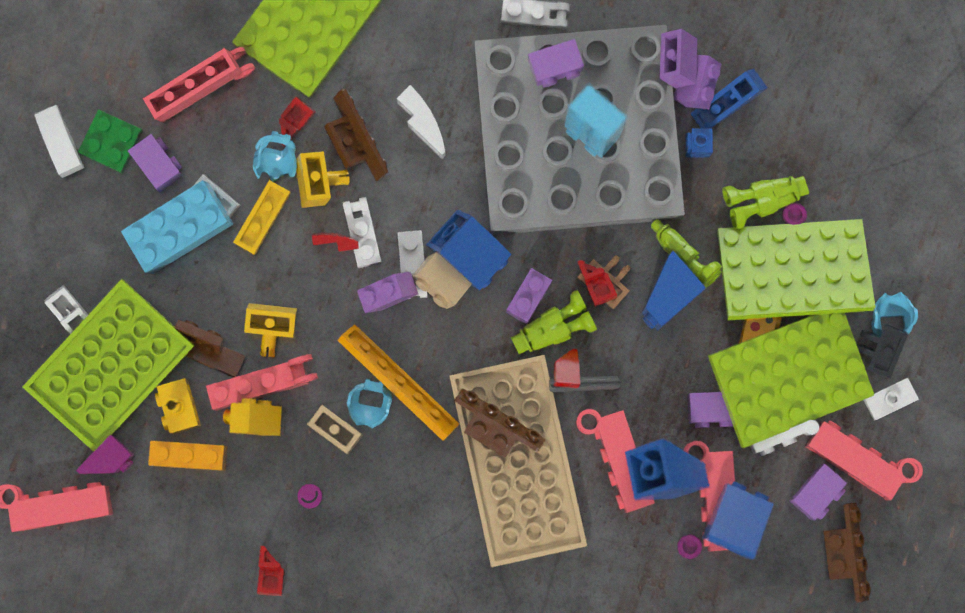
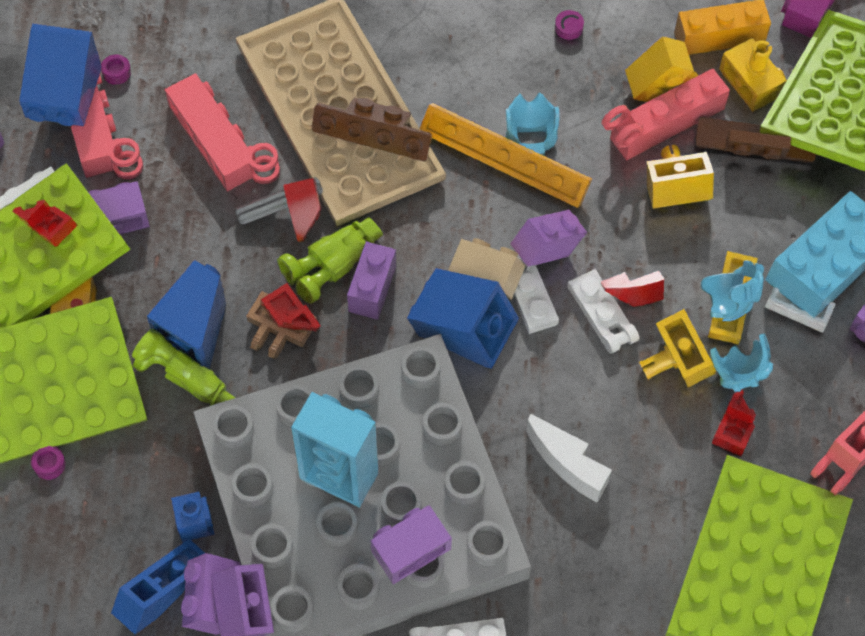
camera: 165 degrees right, 20 degrees down
tan brick [307,405,363,455] -> none
reddish brown bracket [324,88,388,181] -> none
blue slope [625,439,710,500] -> none
lime piece [722,176,809,230] -> none
none -> red slope [12,200,78,247]
none -> medium azure helmet [701,260,764,321]

